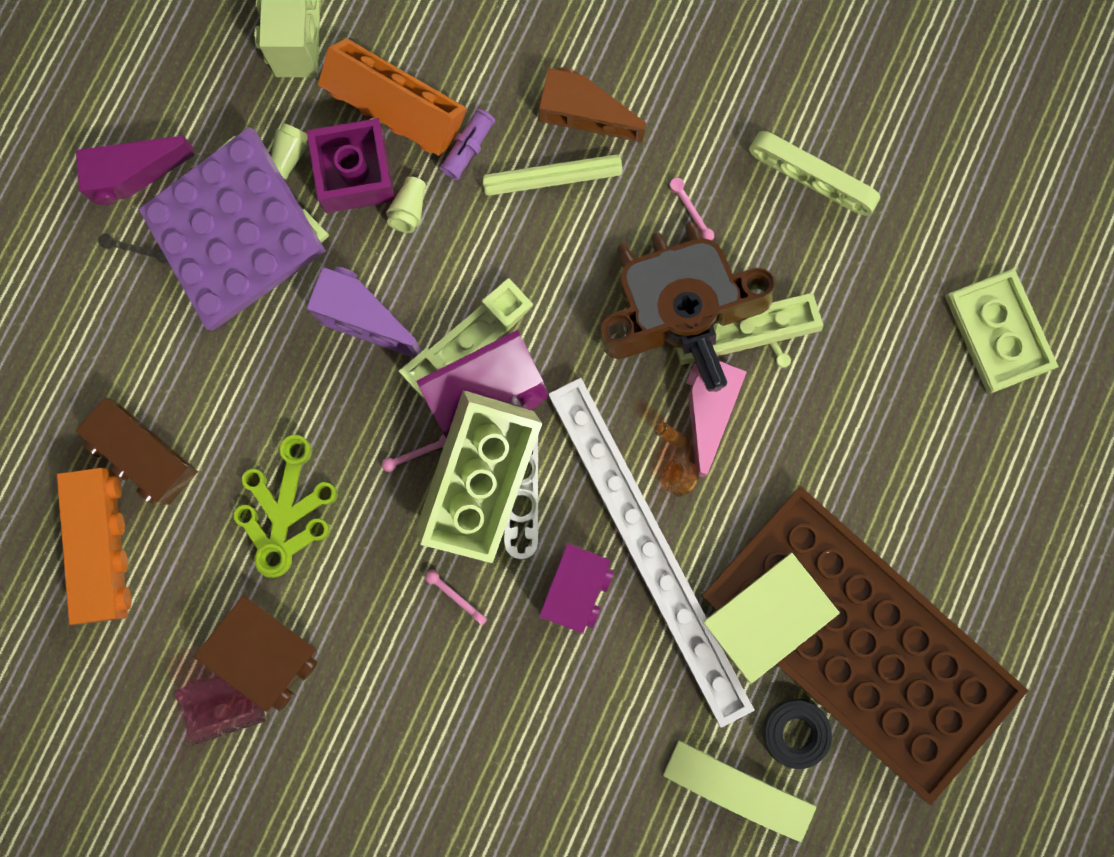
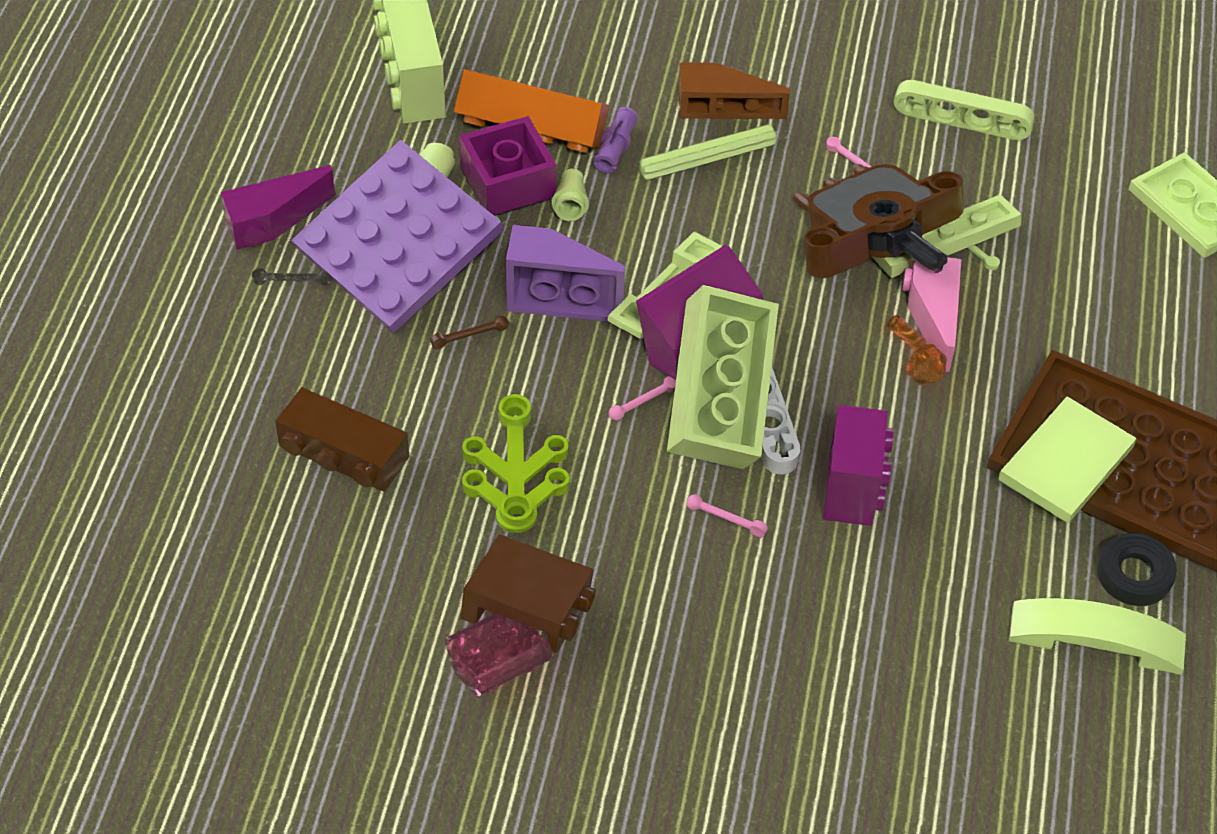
camera: 15 degrees left, 30 degrees down
orange brick [57,468,132,625] -> none
white plate [548,378,754,728] -> none
none -> reddish brown hinge [430,316,509,349]

